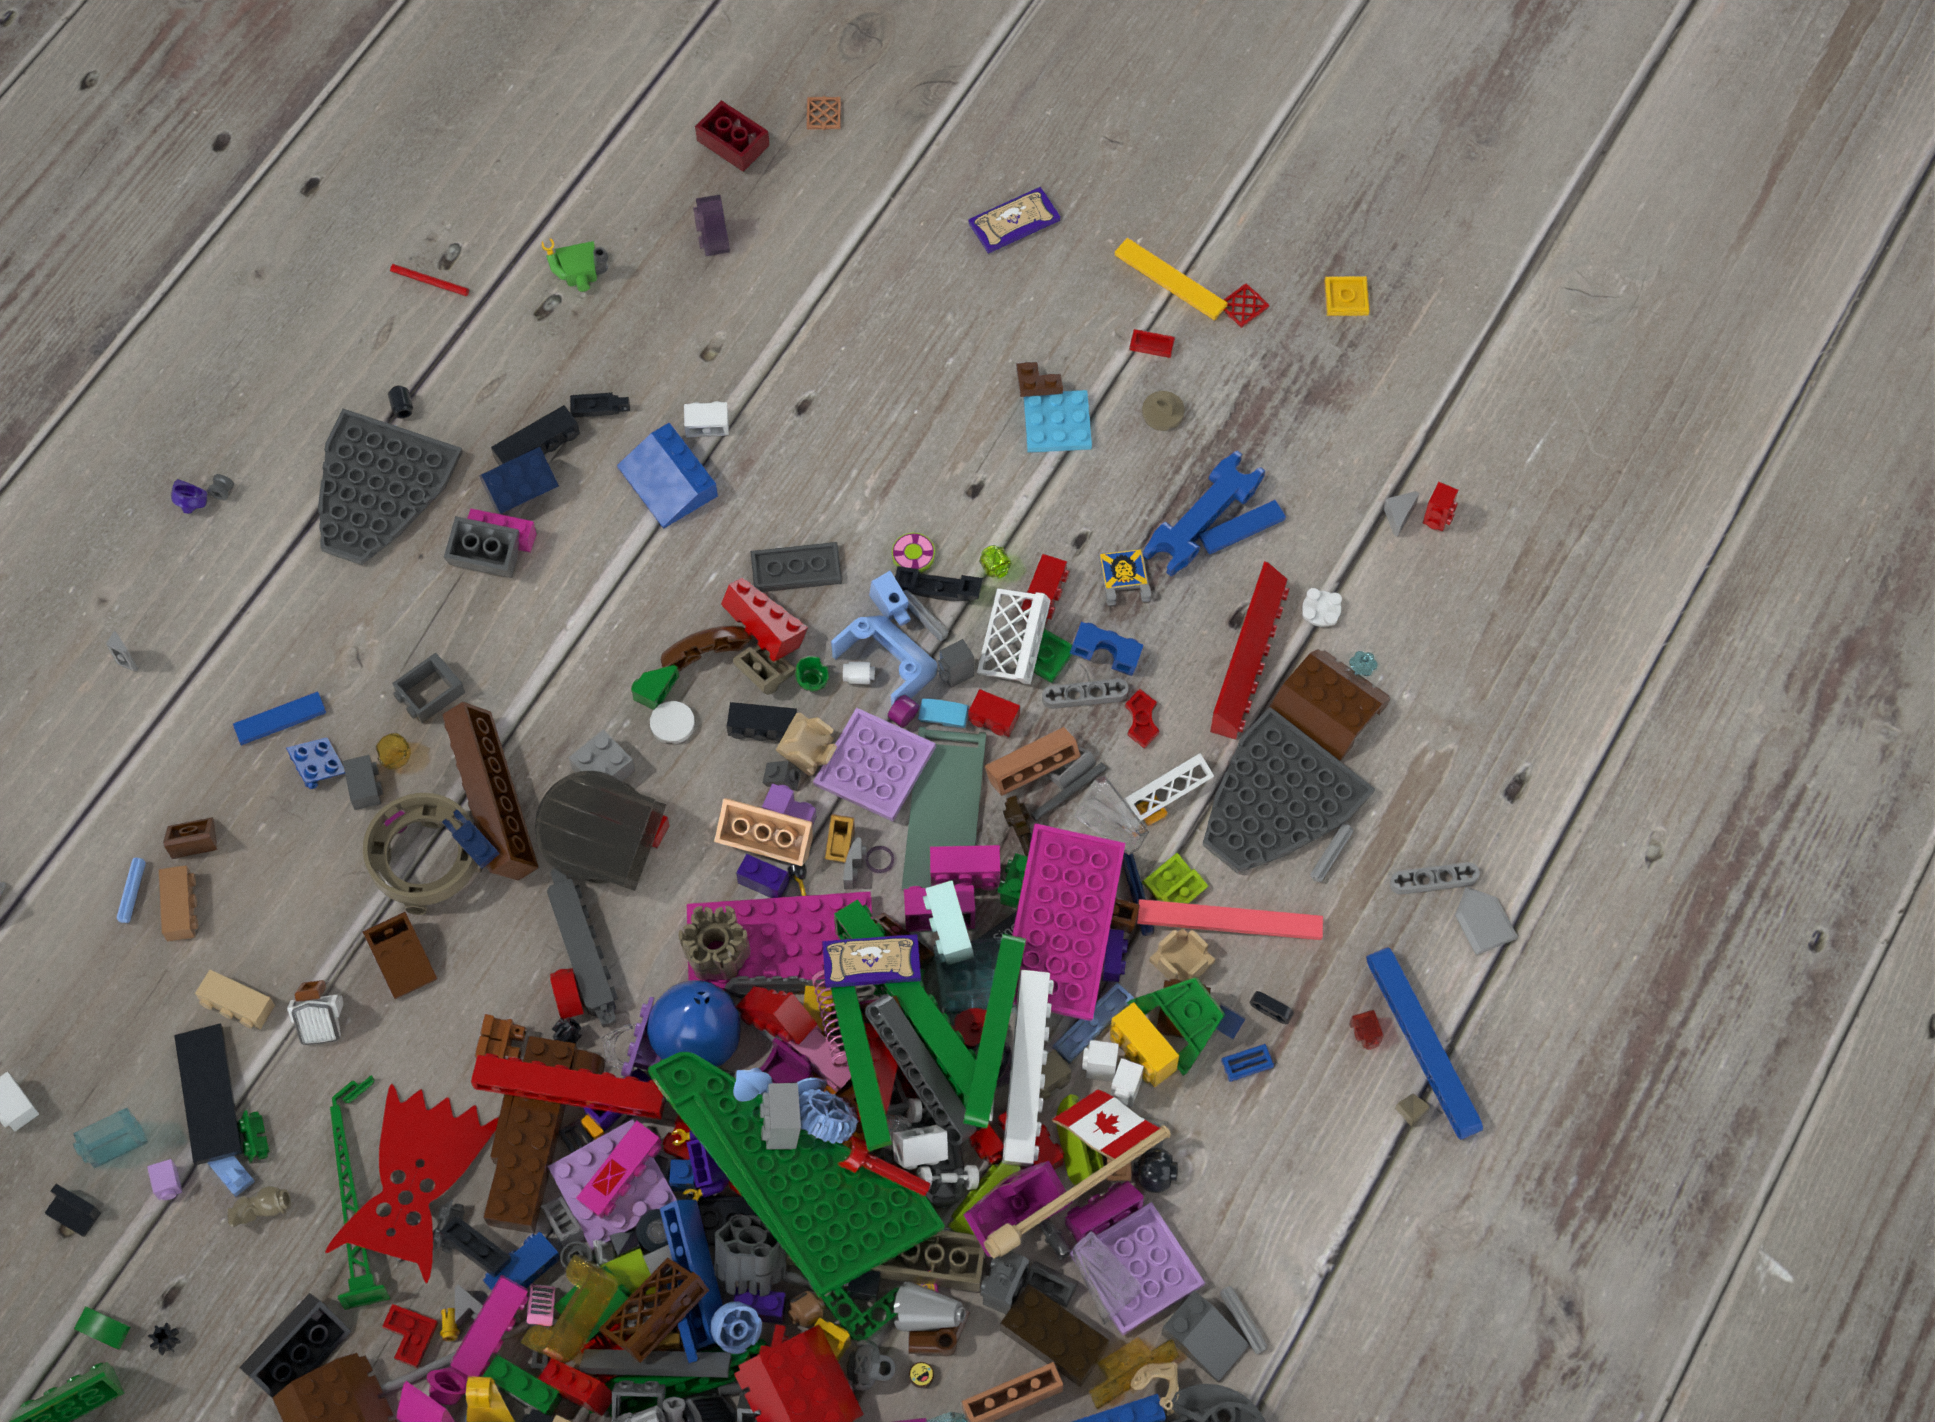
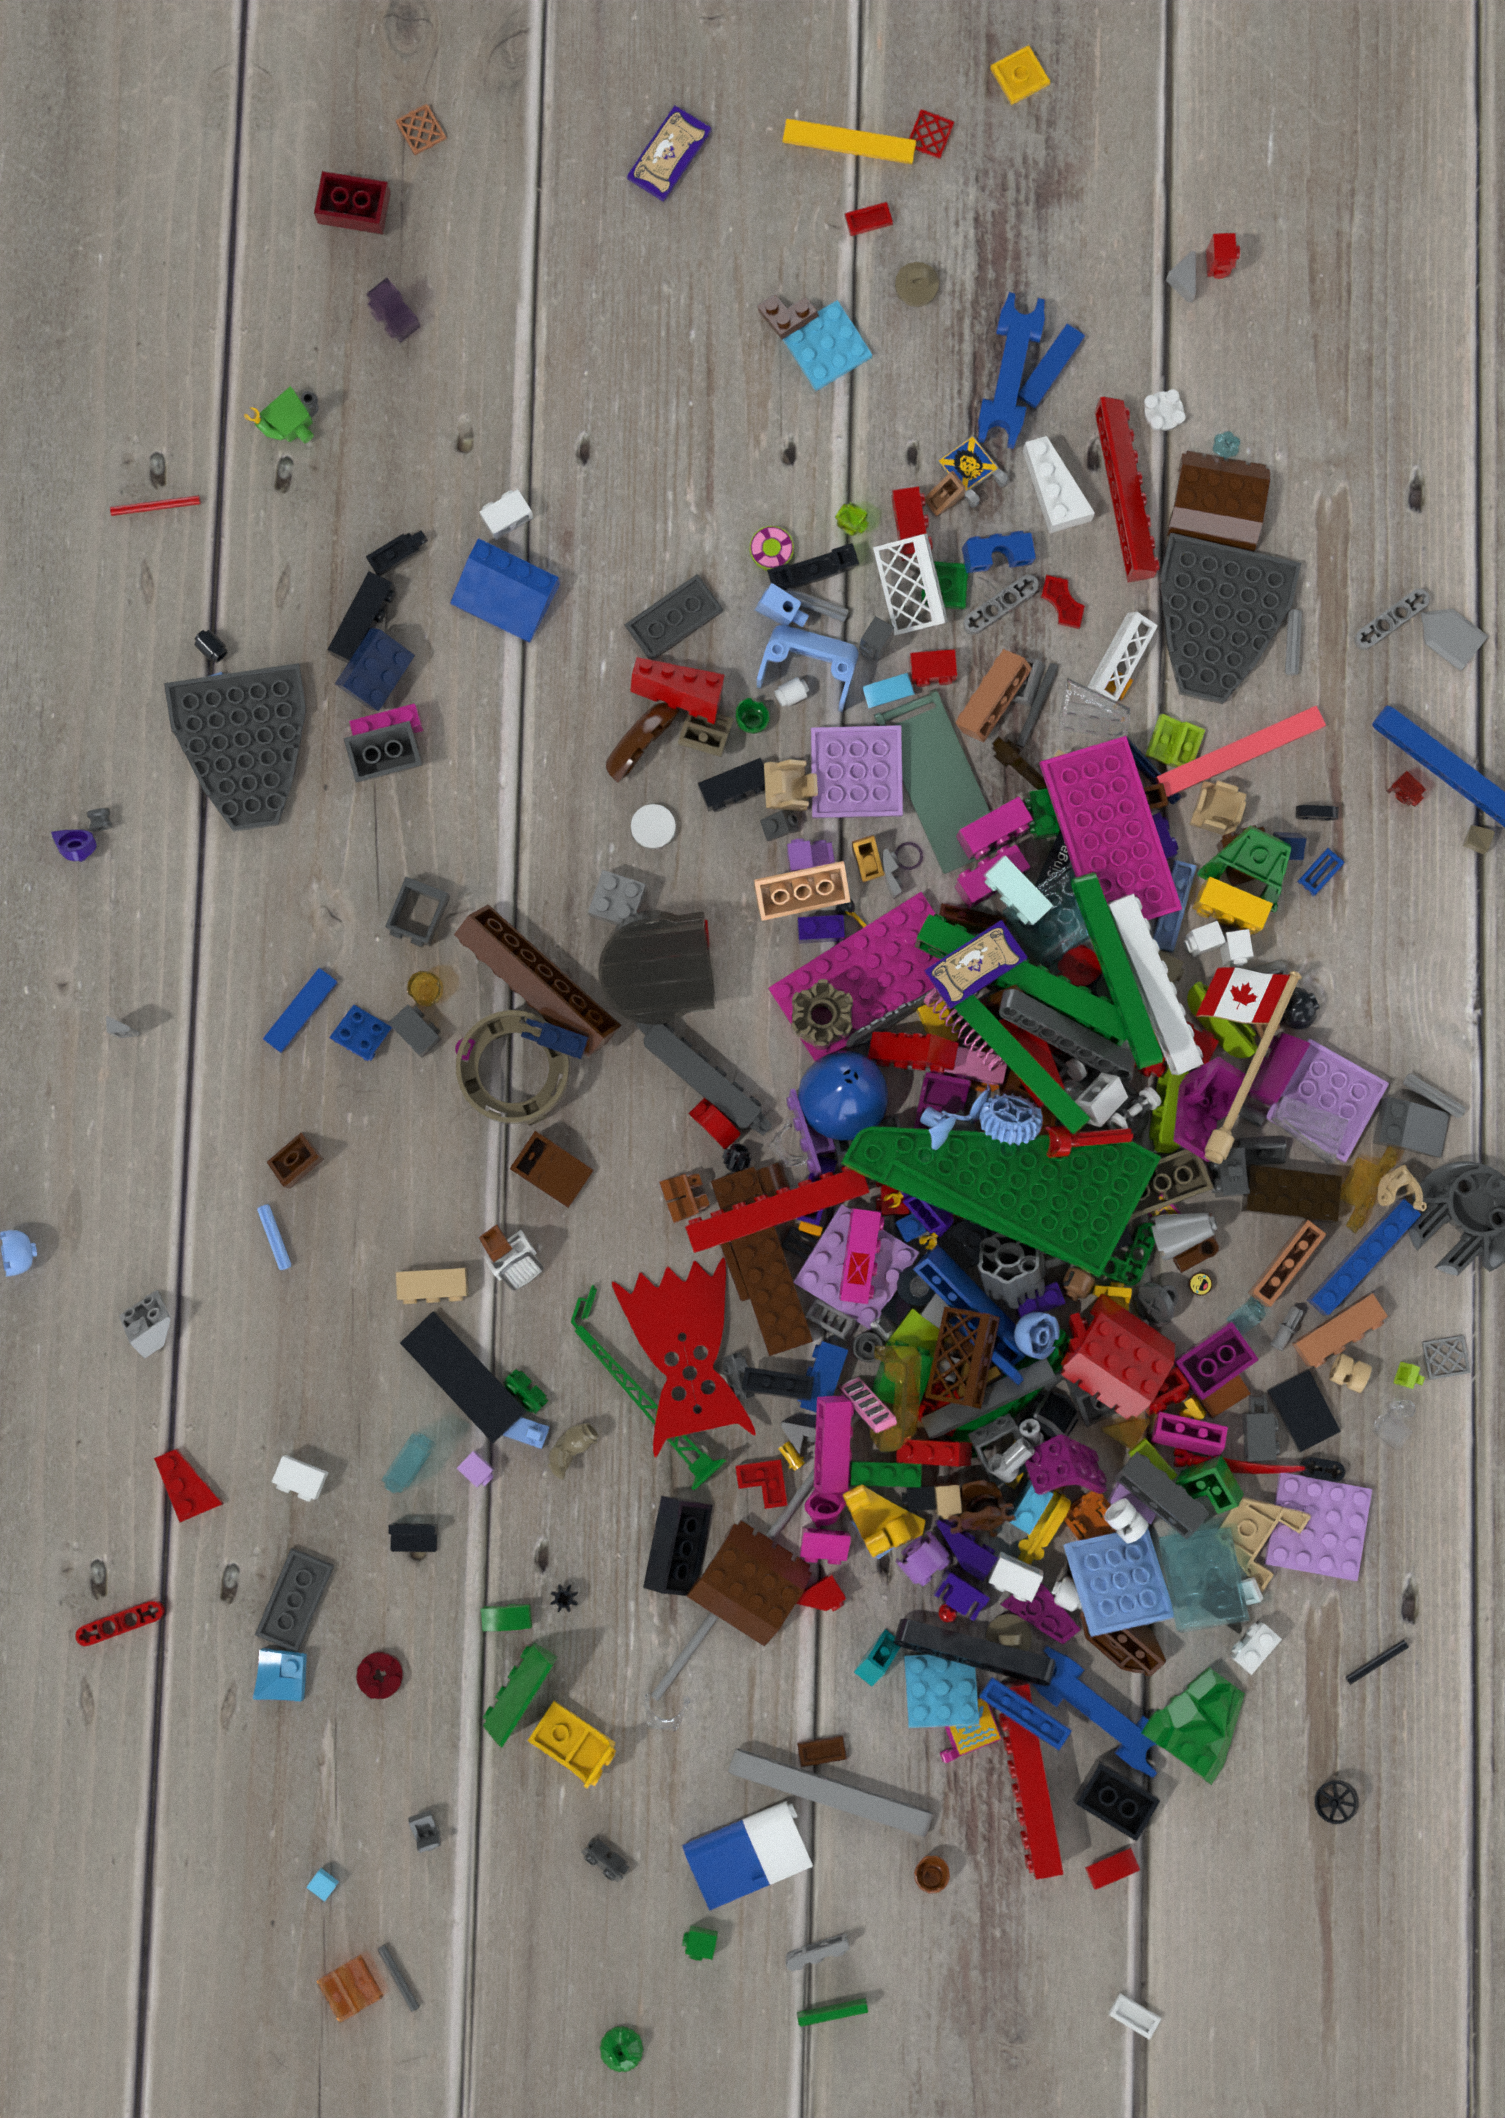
camera: 30 degrees left, 20 degrees up
medium nougat brick [159,865,198,942] -> none
green slope [631,665,680,710] -> none
light grey brick [760,1083,801,1149] -> none
magenta piece [888,694,919,728] -> none
none -> medium nougat slope [925,471,966,517]
none -> white wedge [1023,436,1095,534]

